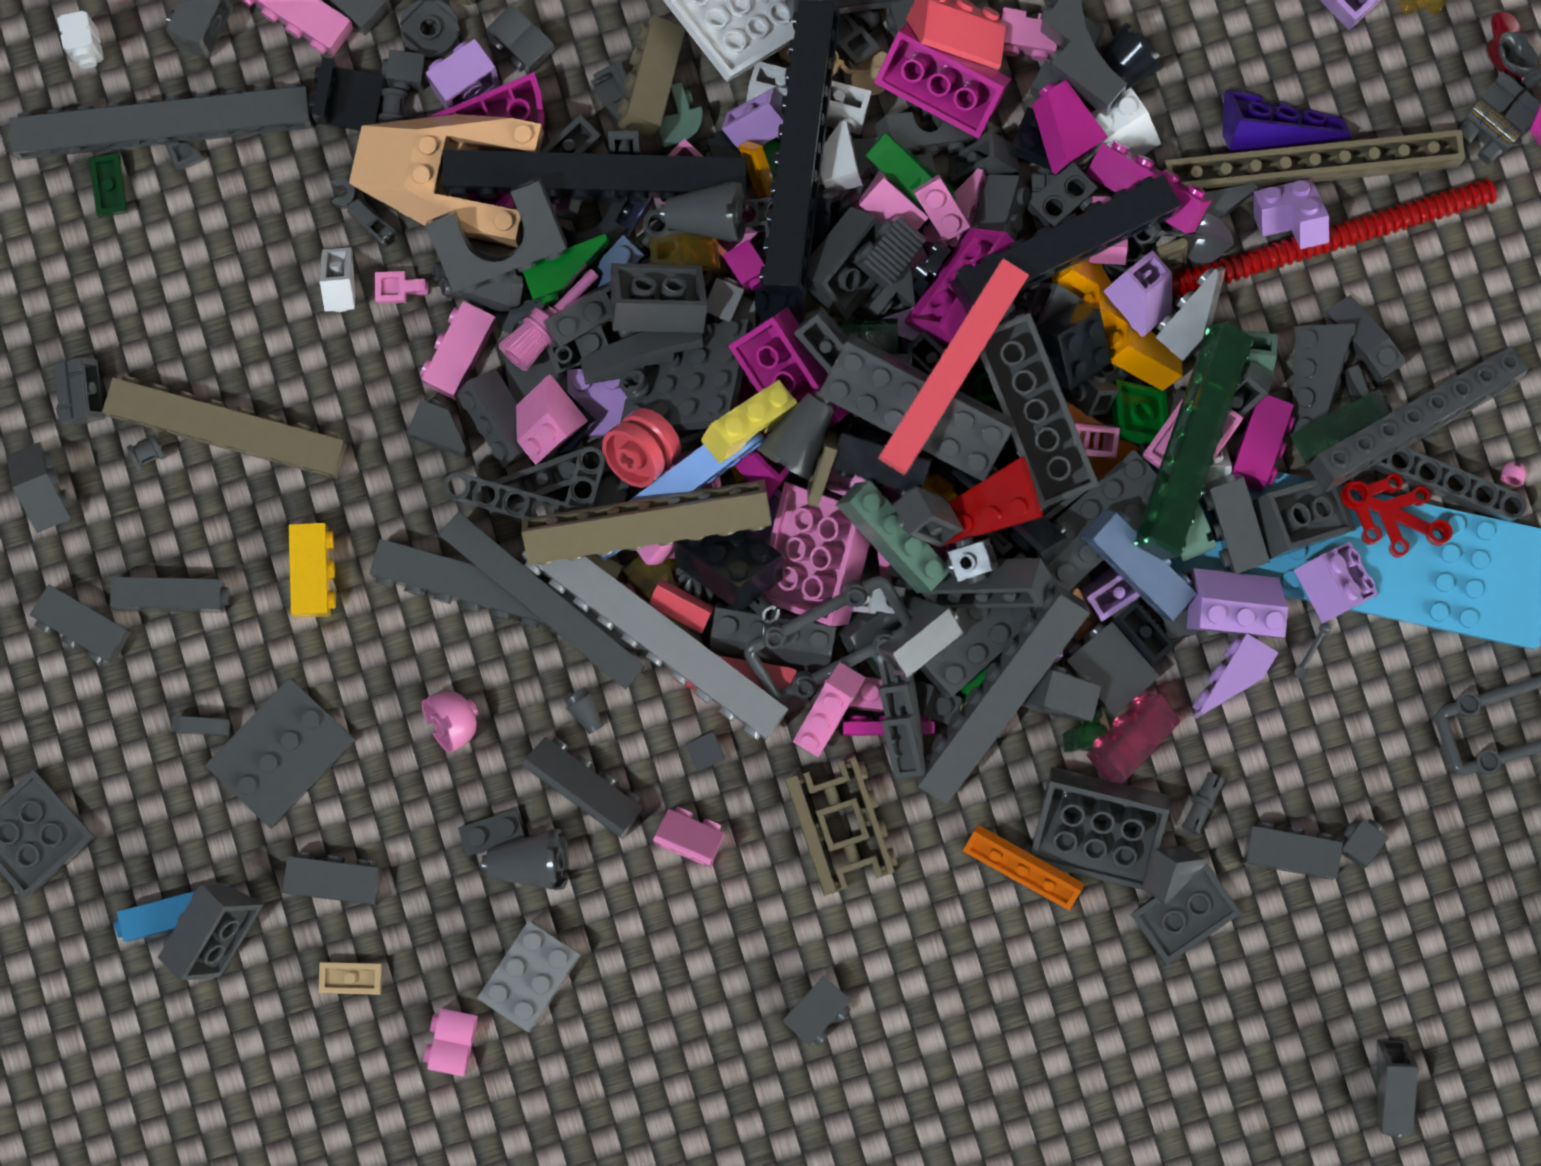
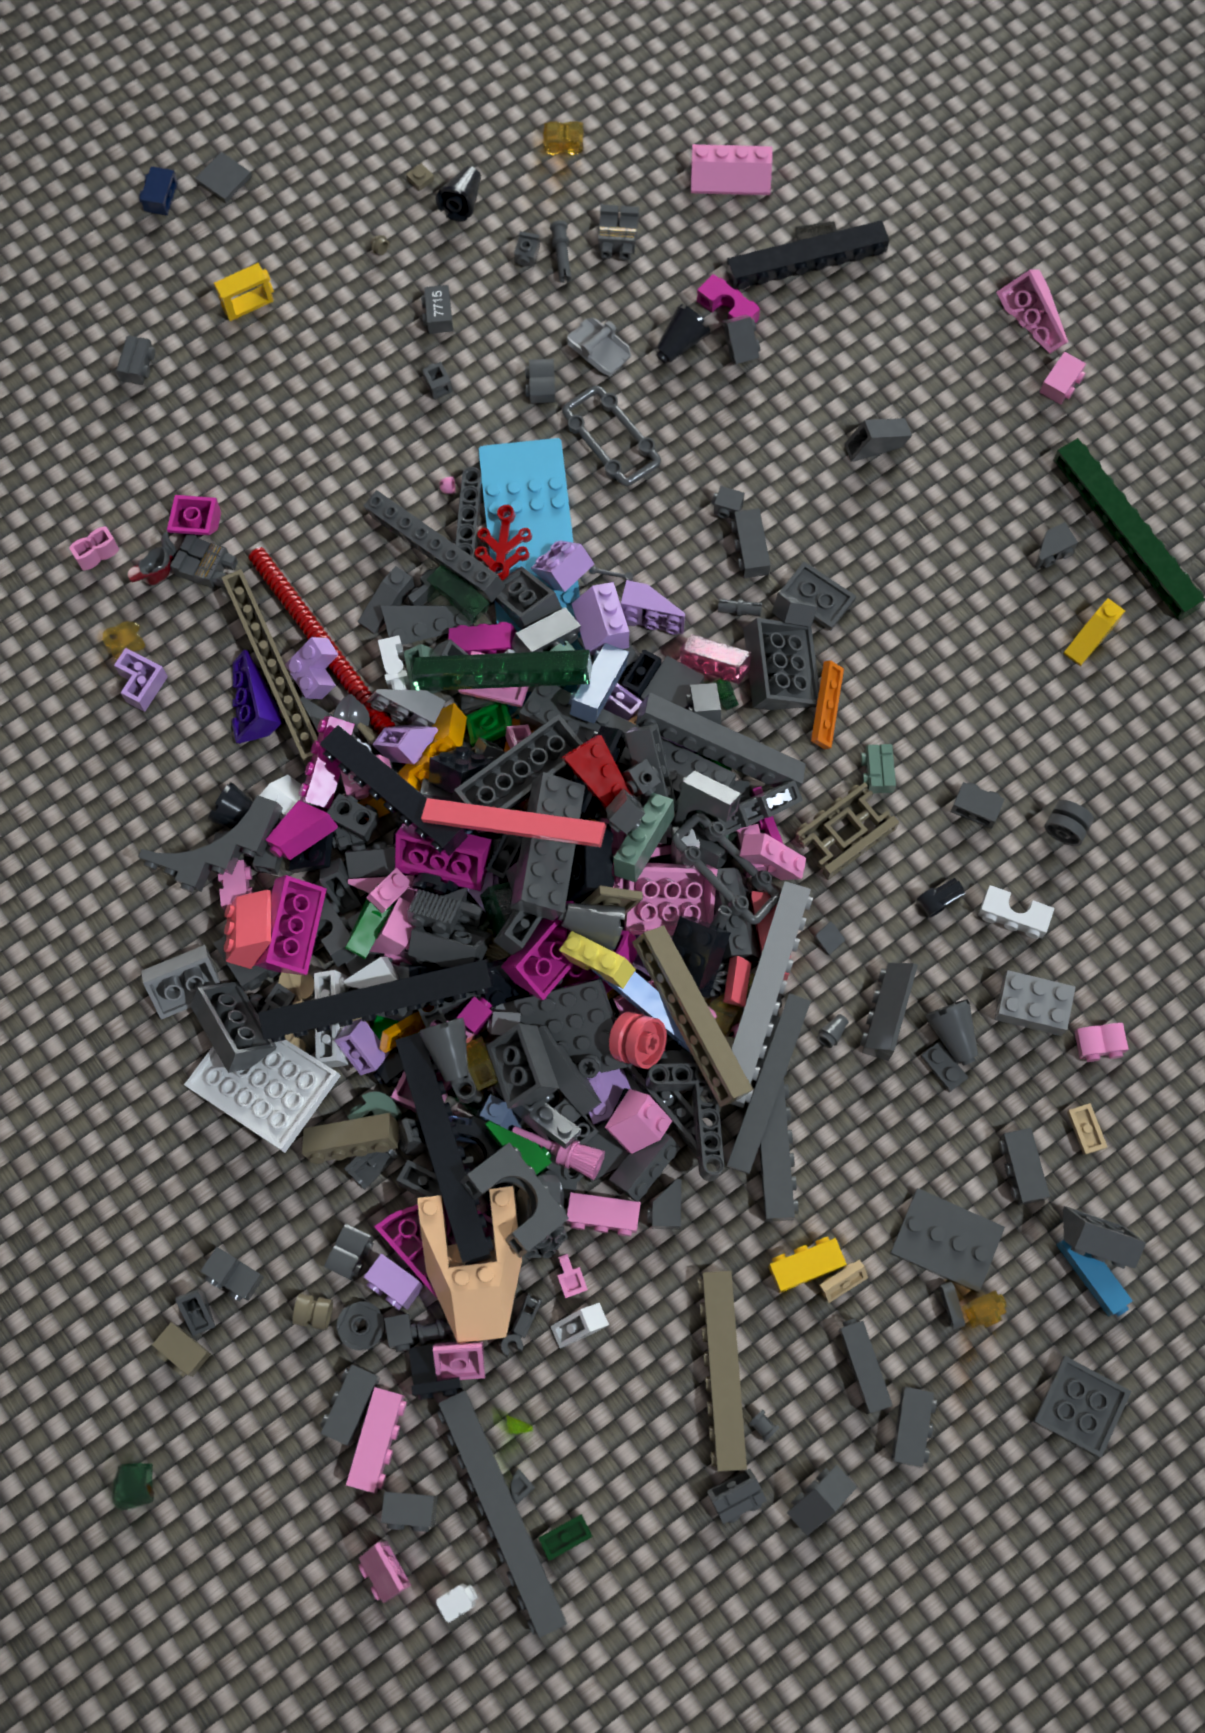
camera: 105 degrees left, 10 degrees down
bright pink cylinder [421,691,478,753] -> none
bright pink slope [653,807,725,868] -> none
none -> white hips [378,635,411,690]
none -> bright pink slope [433,1341,485,1381]
none -> clear neon green slope [506,1415,534,1435]
none -> tan plate [820,1260,868,1303]
none -> sand green brick [861,744,896,794]
none -> black piece [917,878,965,918]
none -> clear yellow brick [962,1290,1007,1328]
none -> white arch [978,885,1055,939]
none -> dark grey wheel [1044,800,1094,846]

